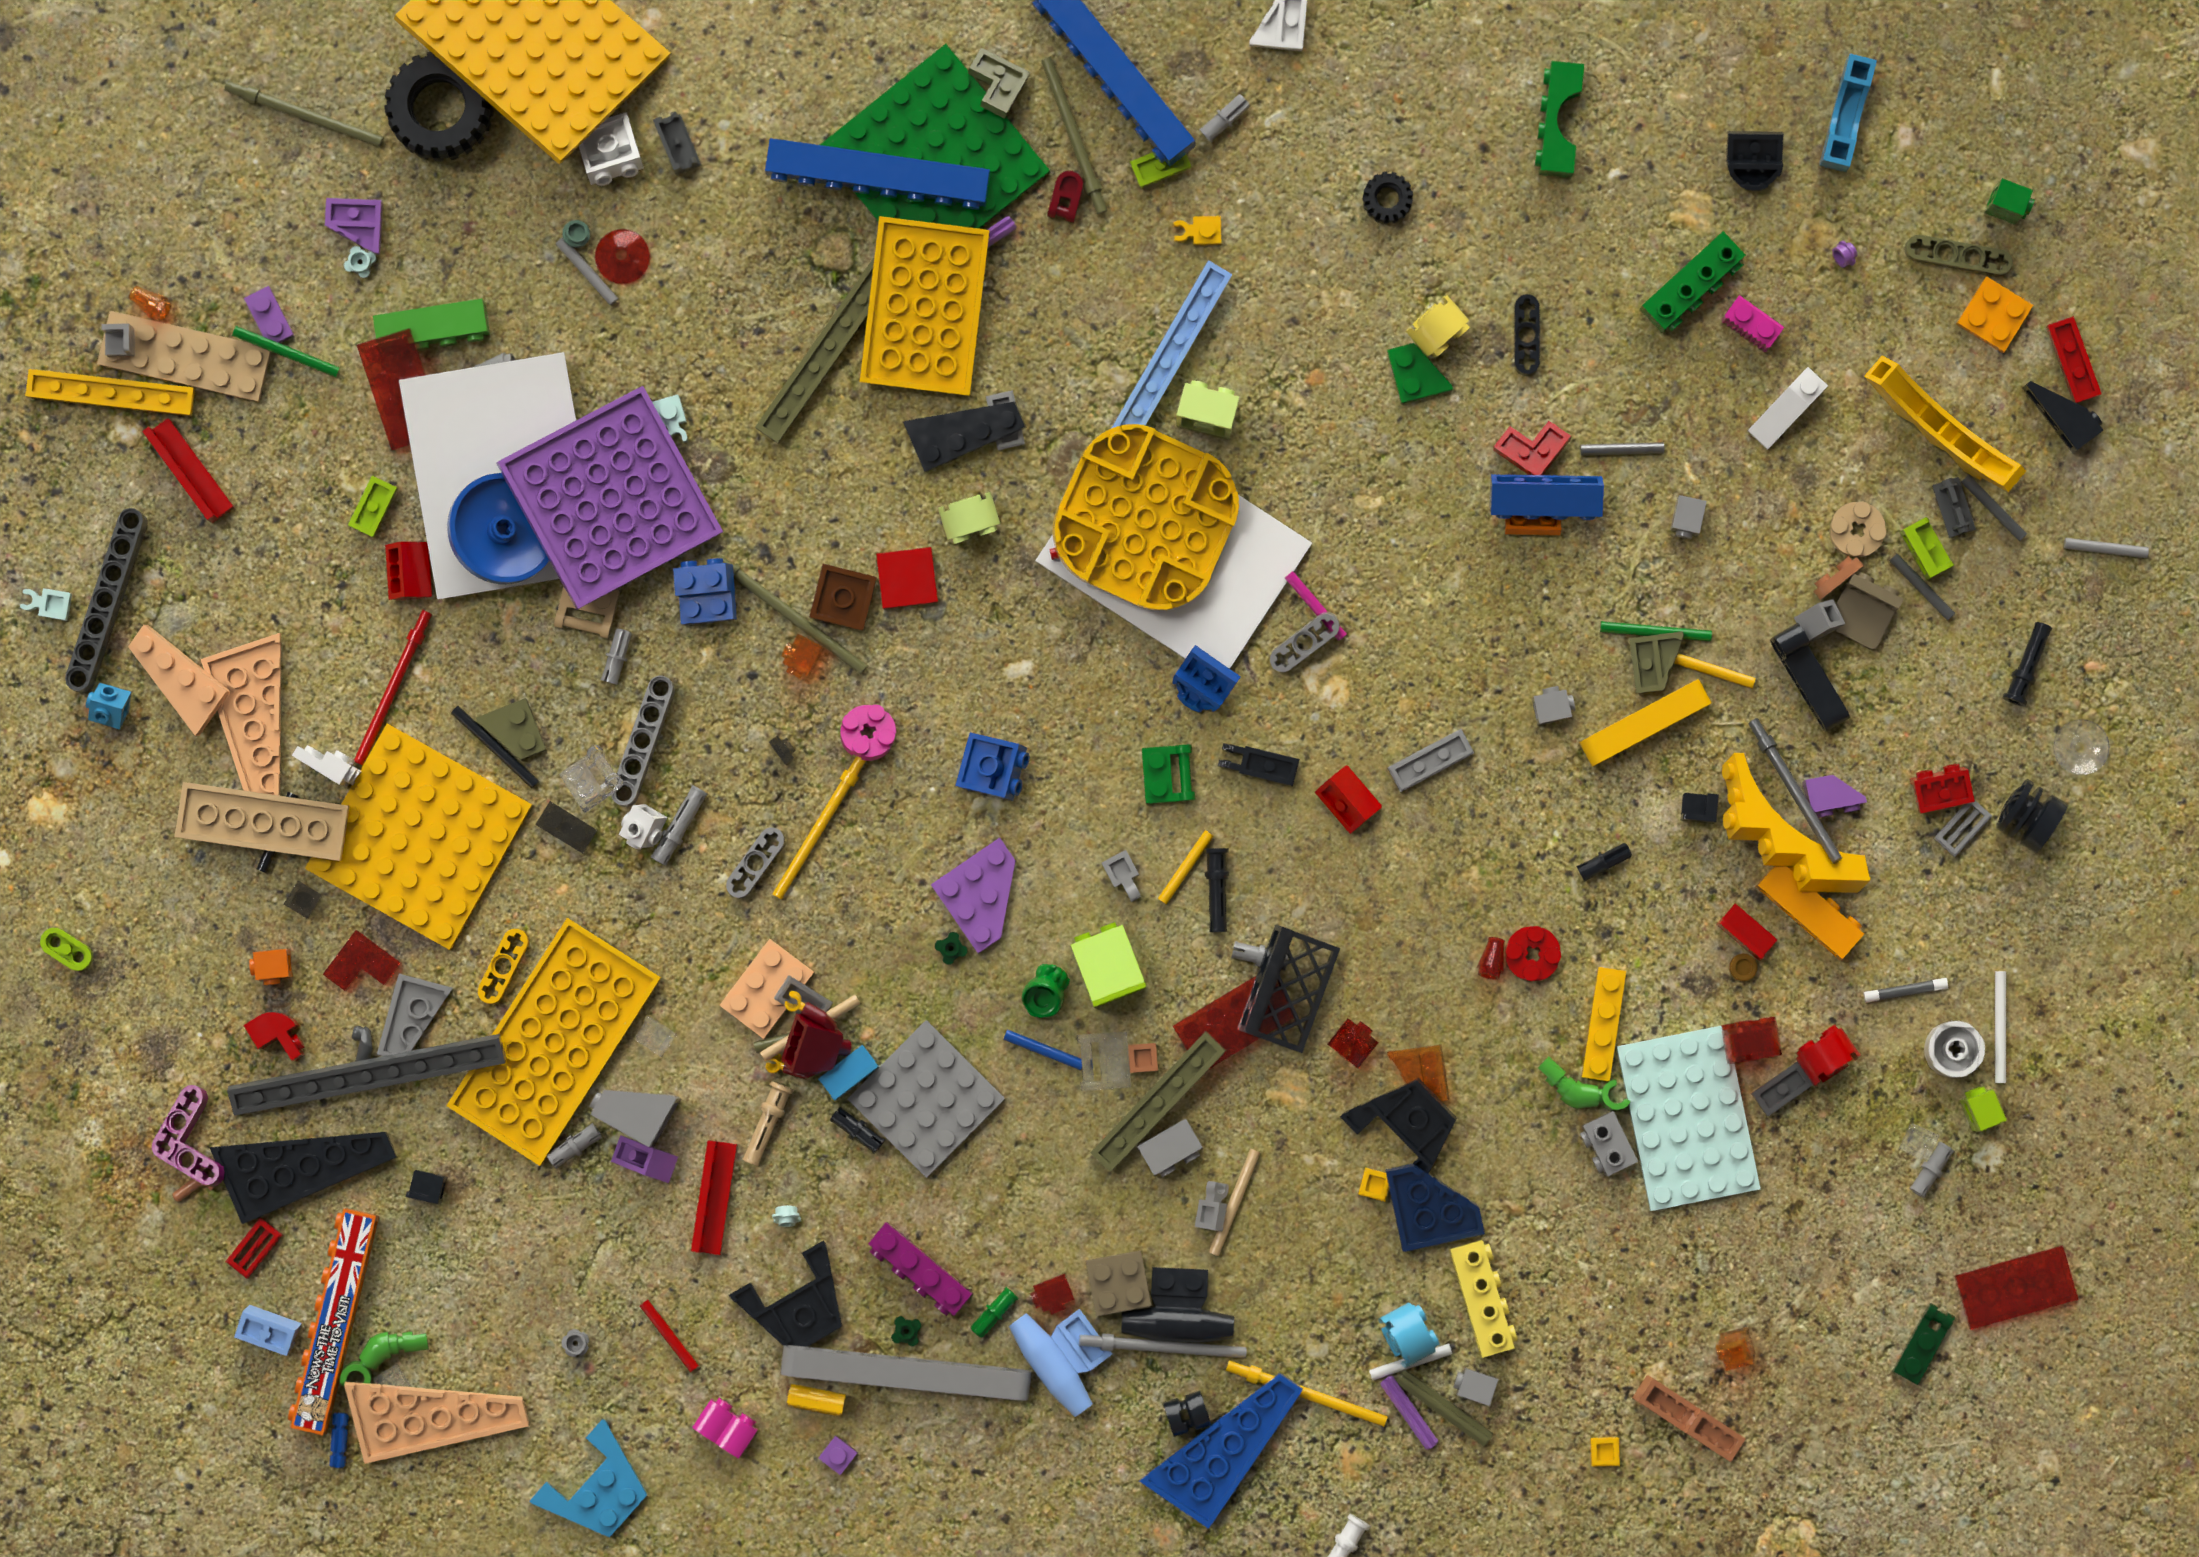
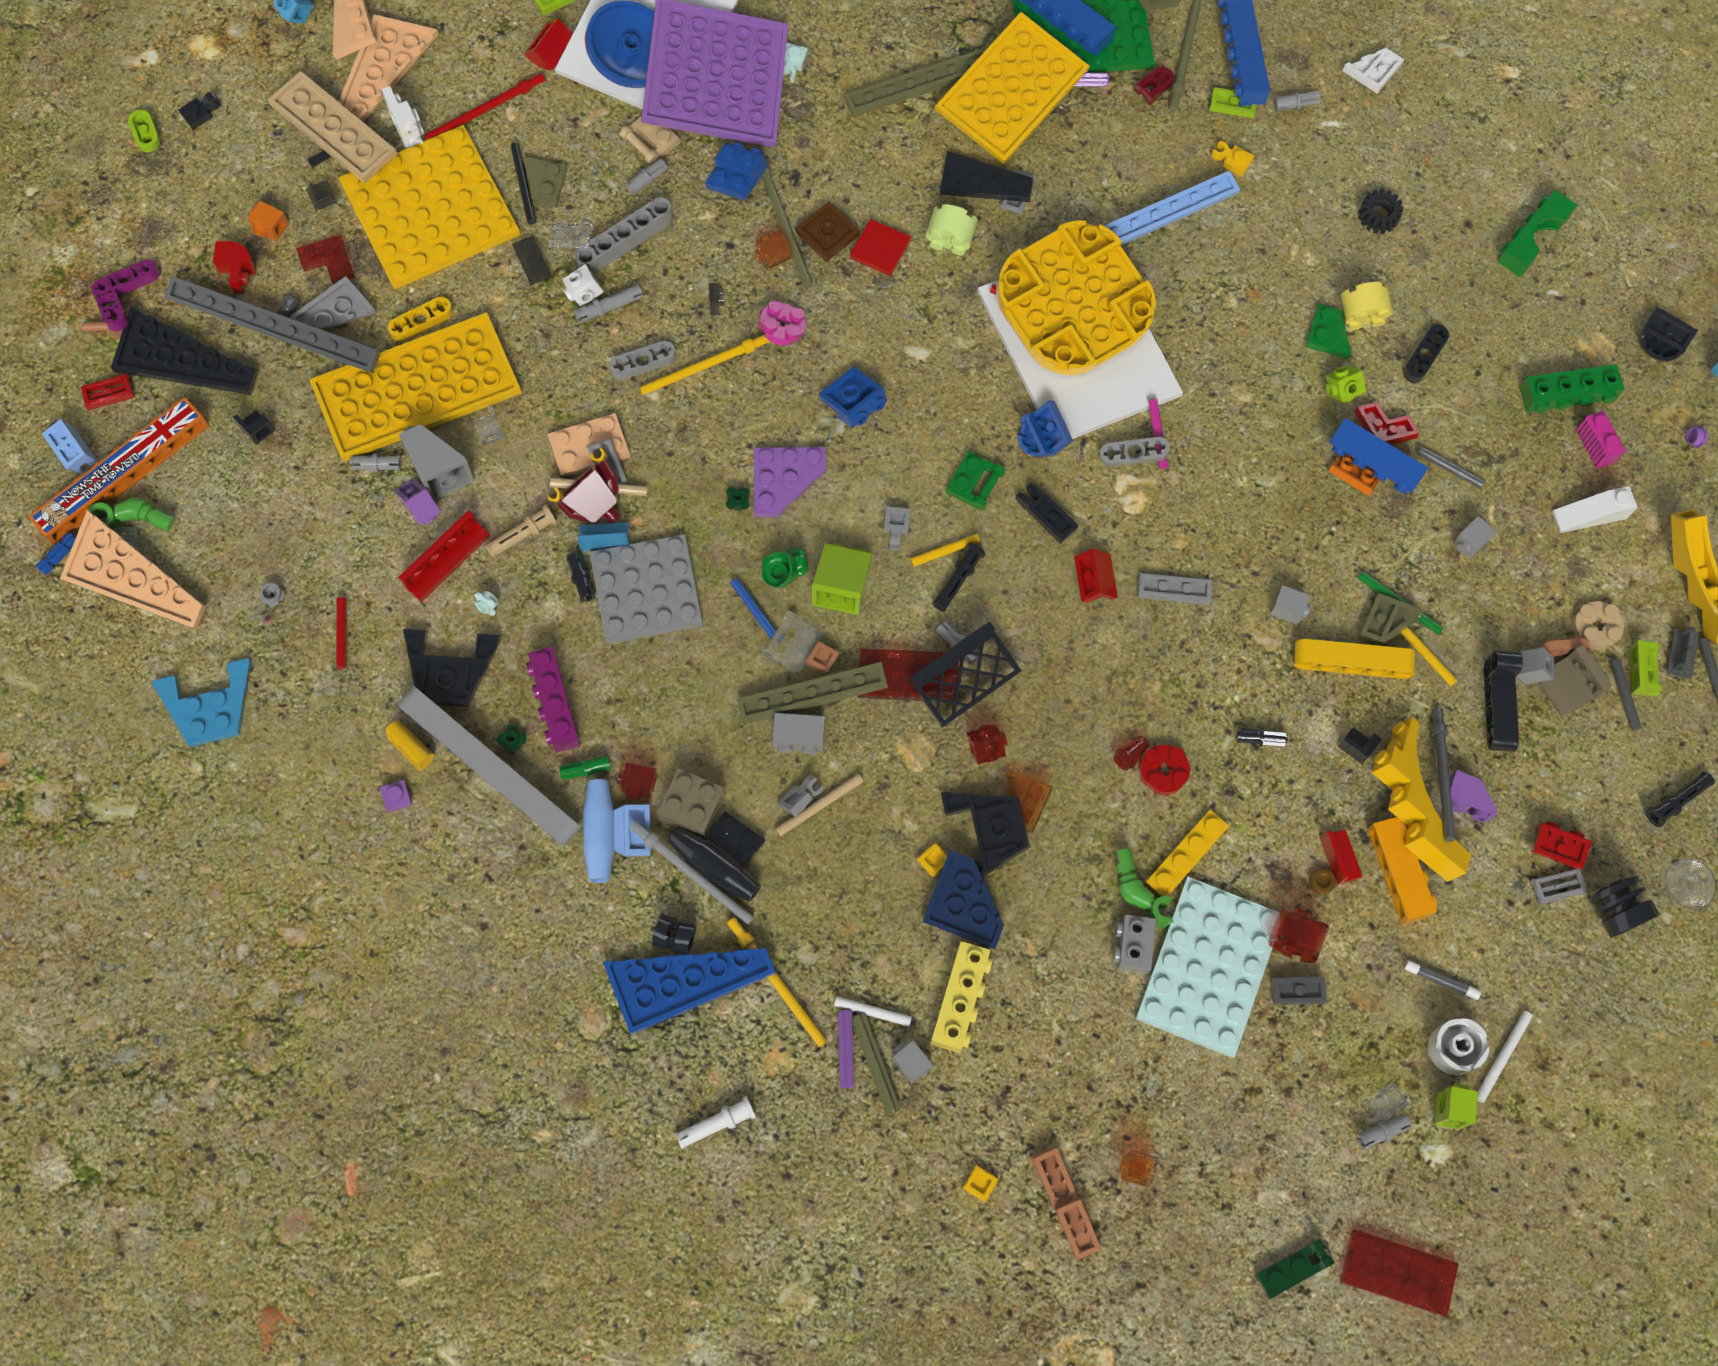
camera: 25 degrees right, 15 degrees down
dark pink brick [692,1397,758,1459] -> none
yellowish green brick [1176,380,1239,439] -> none
medium azure brick [1378,1302,1440,1368] -> none
red brick [1796,1024,1861,1087] -> none
none -> black plate [178,91,221,130]
none -> lime brick [1326,365,1366,403]

